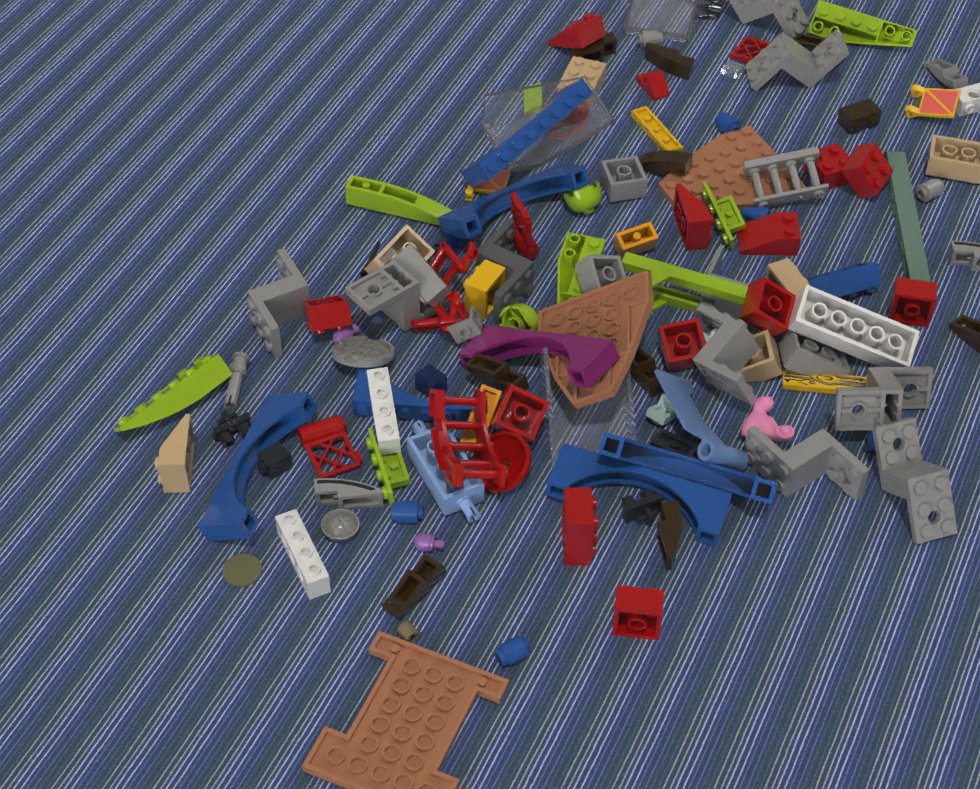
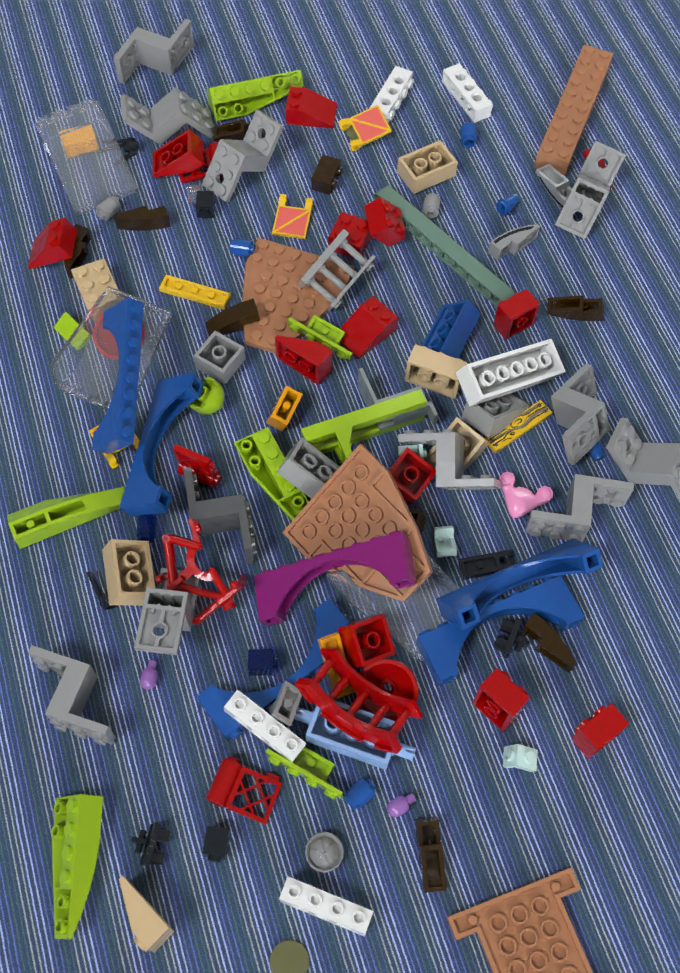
camera: 45 degrees left, 15 degrees up
blue arch [198,391,317,541] -> none
light grey pin [223,352,250,410] -> none
red brick [302,295,352,334] -> none
light grey slope [314,478,383,510] -> none
light grey tile [332,336,394,368] -> none
light grey brick [392,243,452,308] -> none
dark tan axle [396,620,421,644] -> none
light grey bracket [448,306,482,344] -> none
yellow piece [463,259,506,320] -> none
dark brown slope [464,353,529,394] -> none
blue brick [494,635,531,667] -> none
lime cylinder [499,303,538,331] -> none
red slope [636,70,670,101] -> none
medium blue door [654,369,748,472] -> none
red brick [740,277,796,337] -> none
blue cone [741,206,771,221] -> none
light grey slope [923,58,968,90] -> none
none -> red slope [153,129,203,178]
none -> black brick [195,191,215,218]
none -> light grey slope [268,681,302,726]
none -> flag [272,194,313,239]
none -> red slope [285,86,337,129]
none -> light aqua bracket [503,744,538,772]

